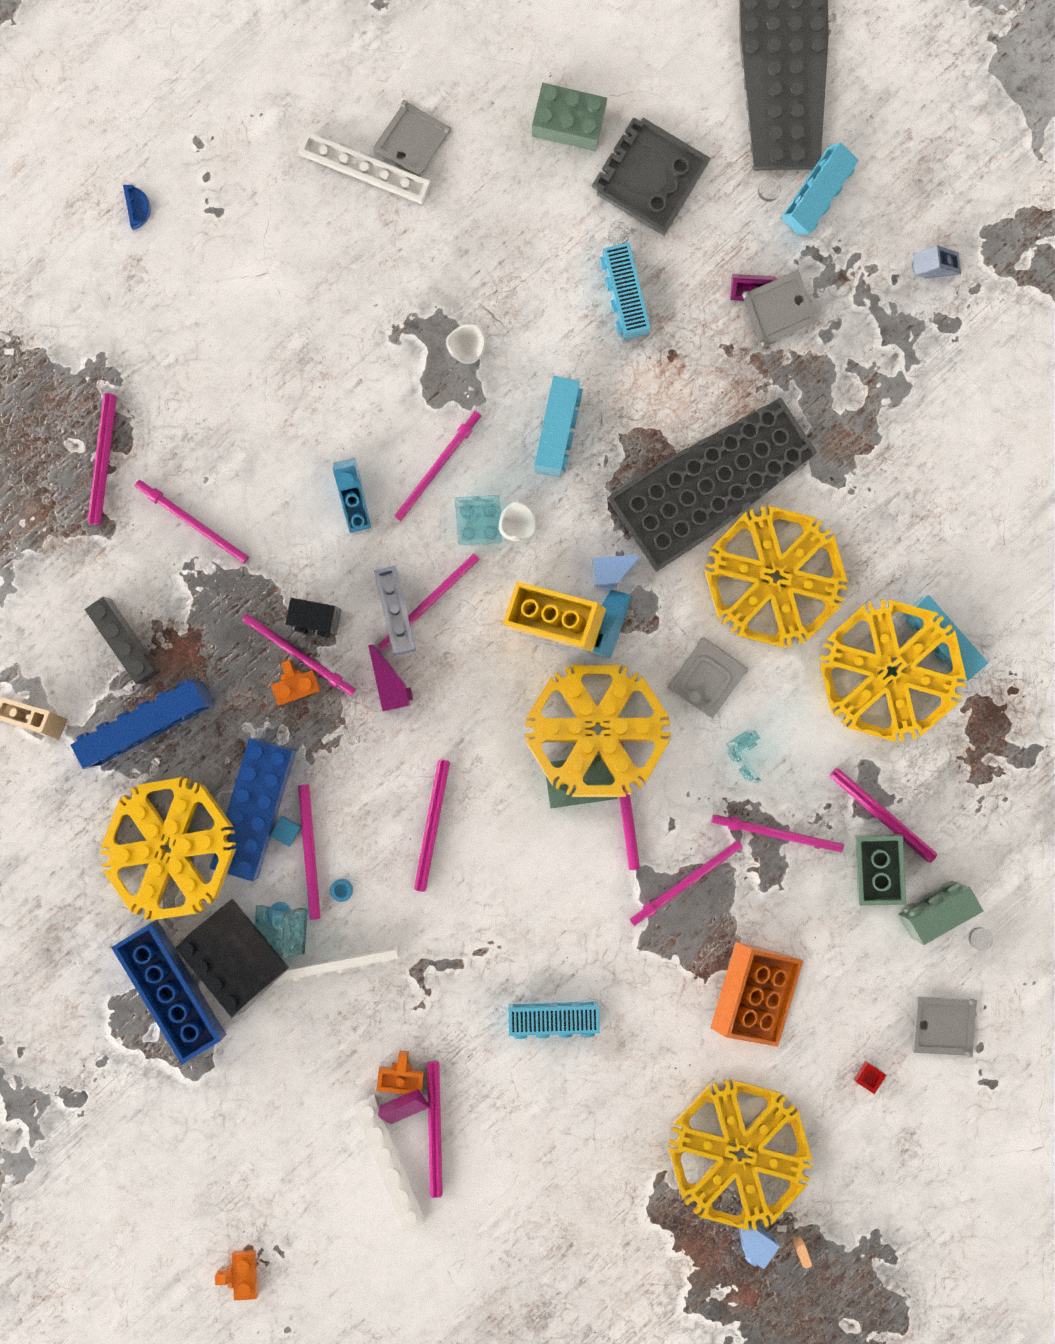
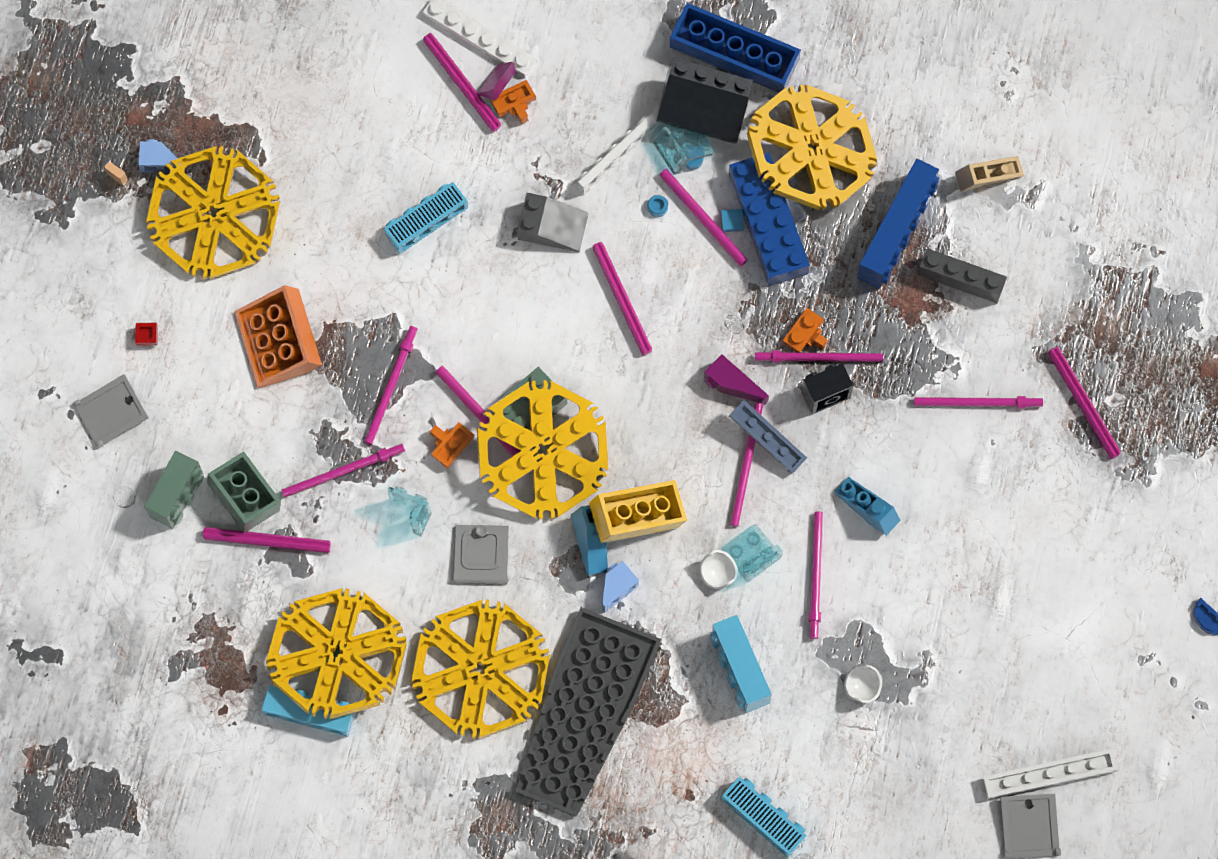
camera: 150 degrees right, 15 degrees down
none -> orange hinge [430,422,475,469]
none -> slope [517,193,589,252]

